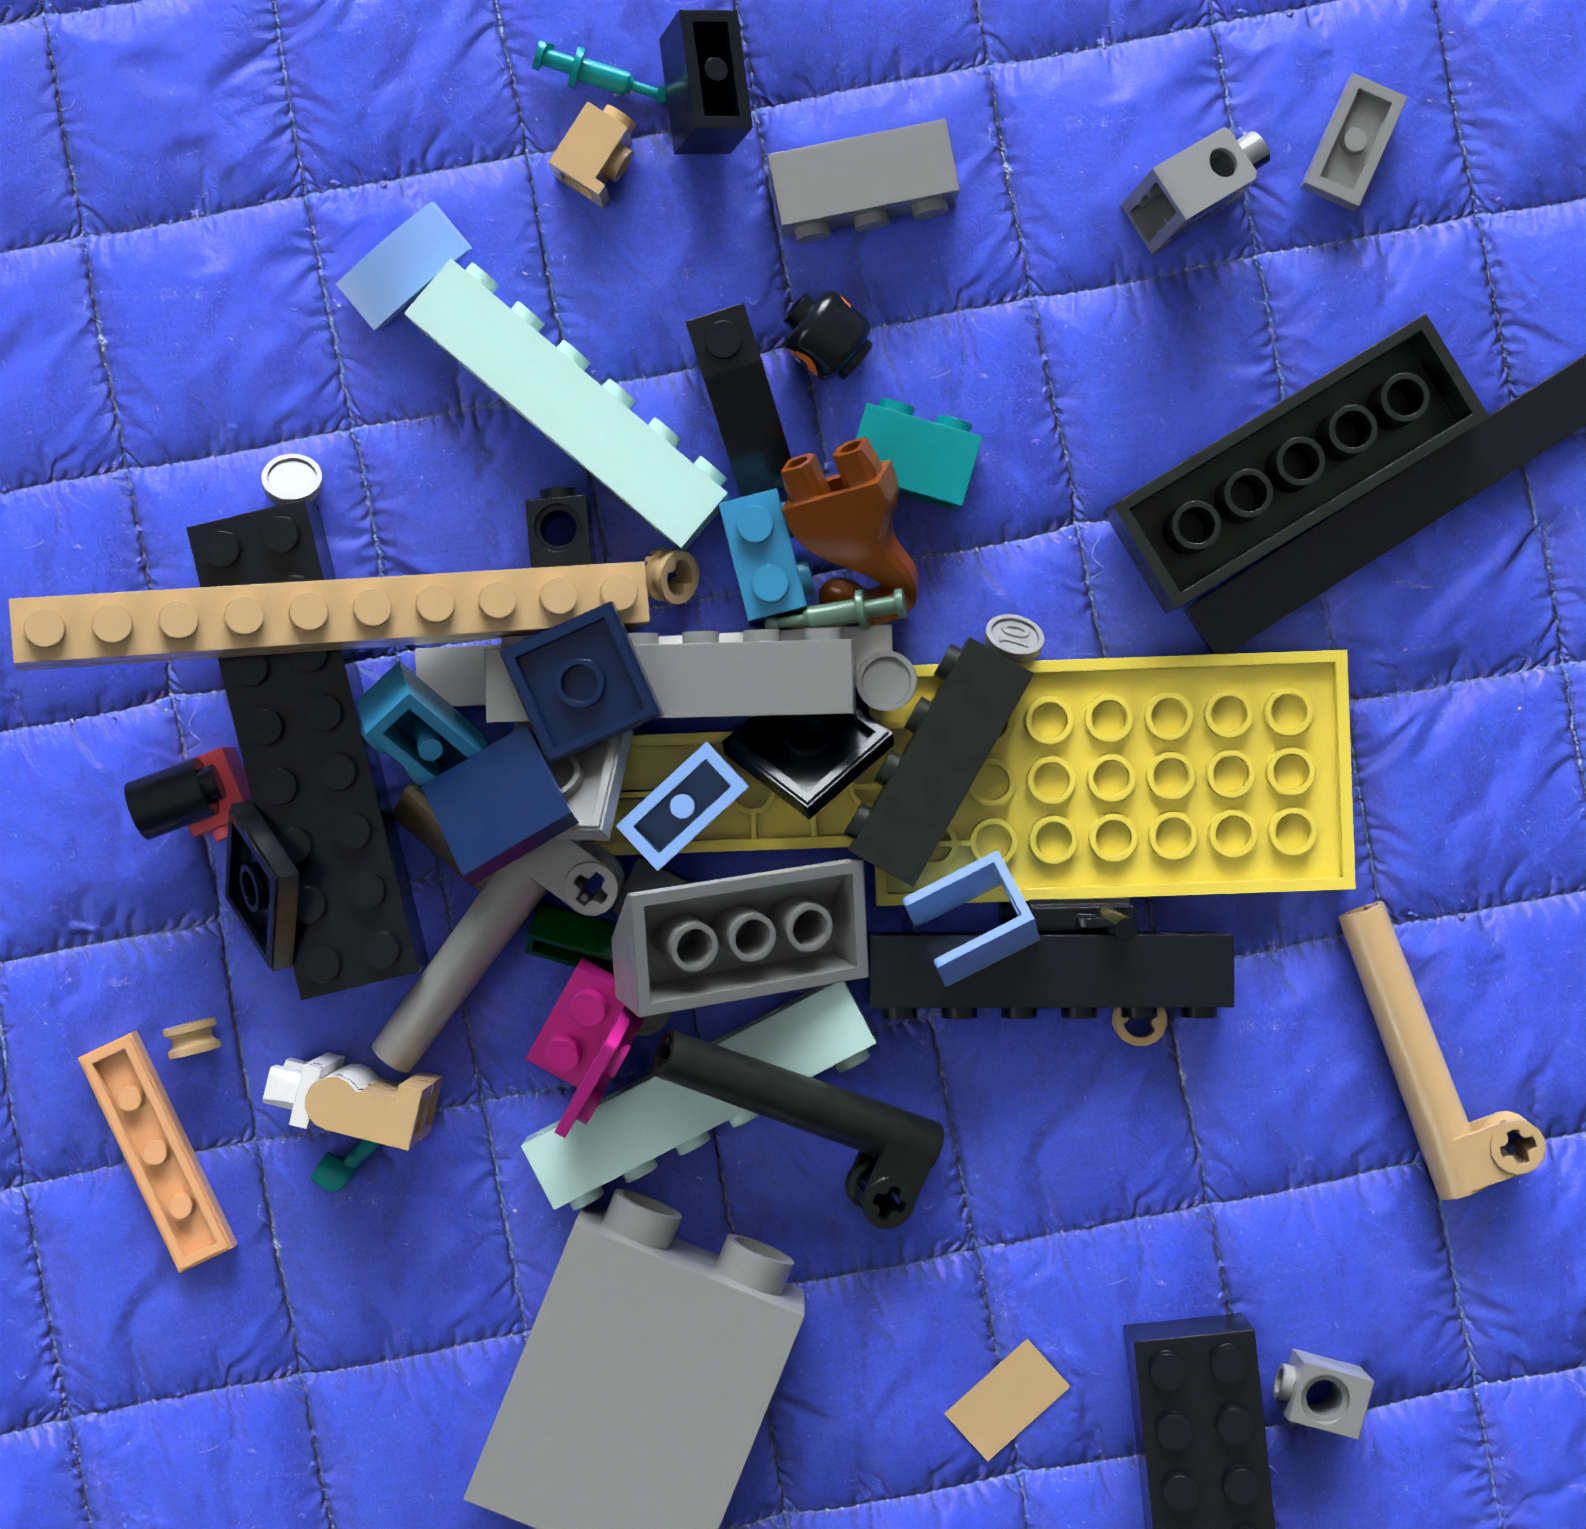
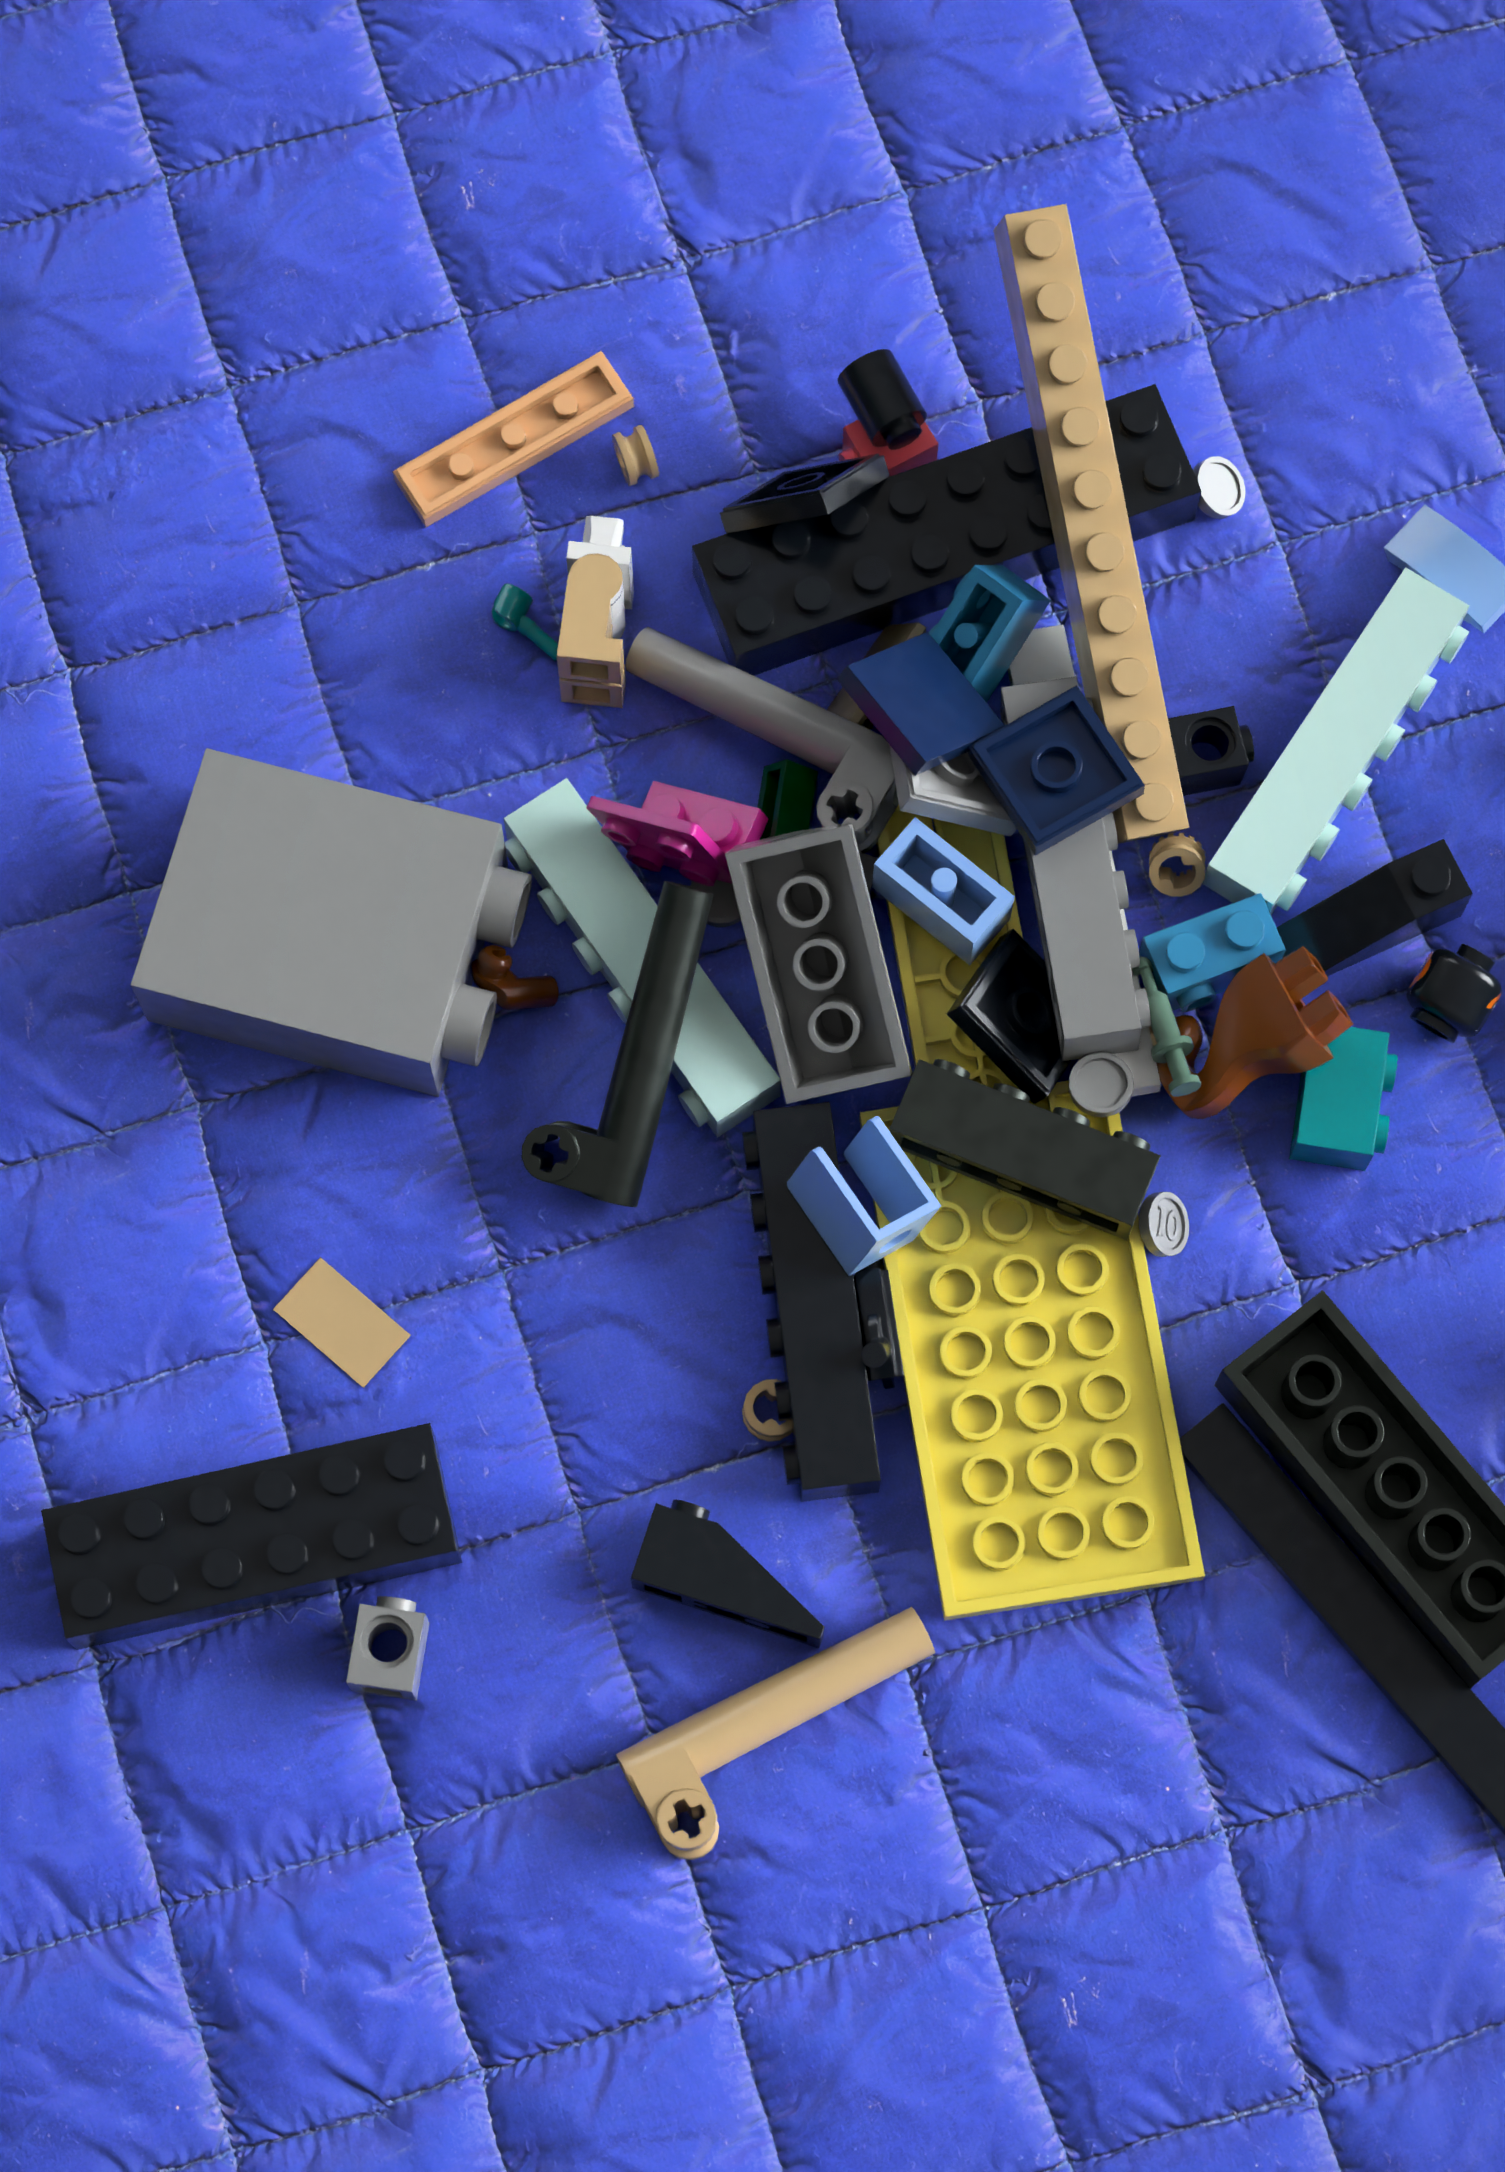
camera: 85 degrees right, 15 degrees down
none -> reddish brown arm [471,945,559,1010]
none -> black slope [631,1500,824,1648]

